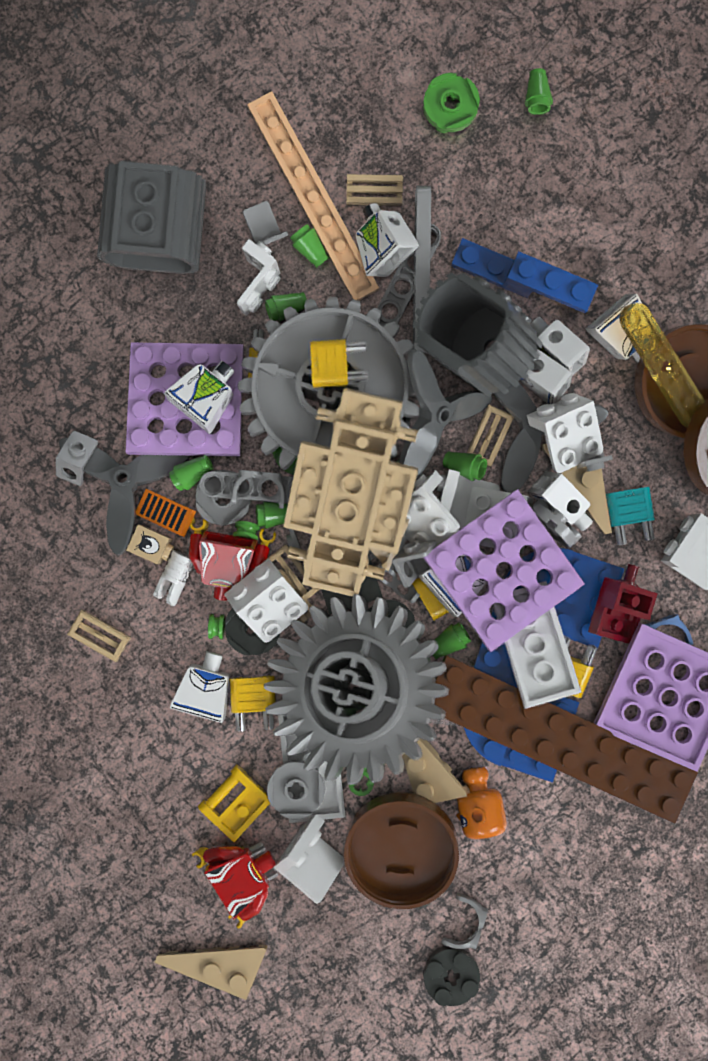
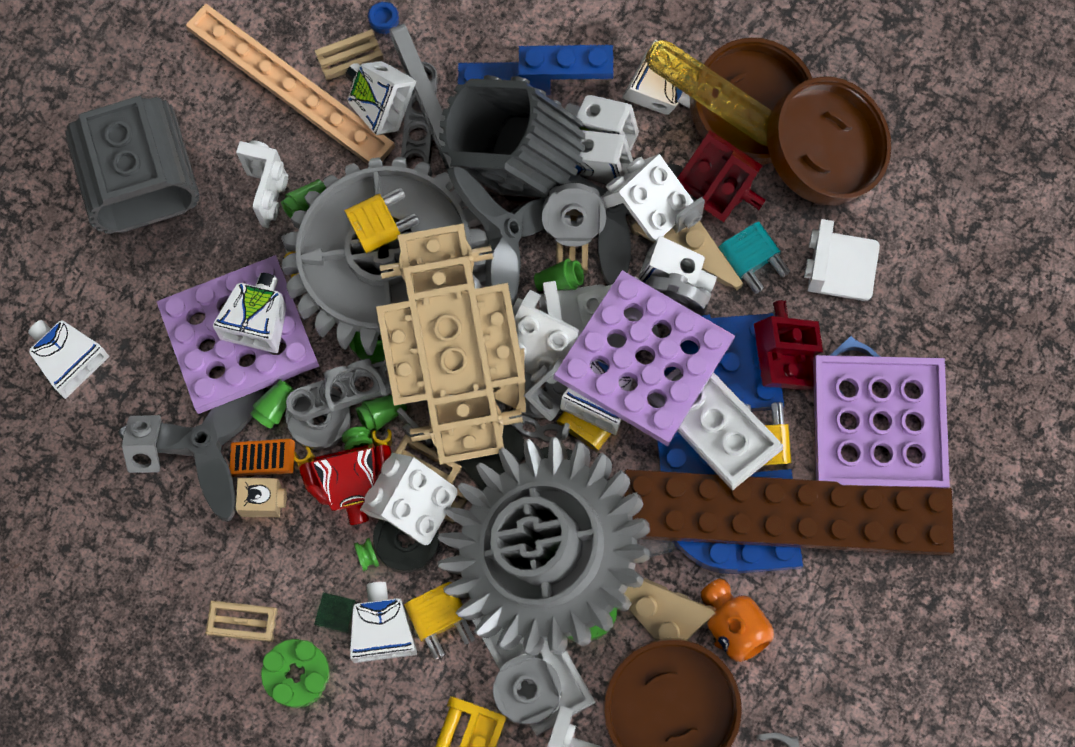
camera: 20 degrees left, 15 degrees down
white hinge [153,550,193,606] -> none
light grey bracket [242,201,288,245] -> none
bright green cone [290,224,329,268] -> none
bright green bush [349,770,374,796] -> none
bright green cone [433,622,471,660] -> none
none -> white torso [28,320,110,399]
none -> bright green plate [261,639,330,708]
none -> clear green tile [314,592,357,634]
none -> blue tile [368,2,399,34]
none -> light grey plate [542,183,606,247]
none -> dark red plate [677,130,766,222]

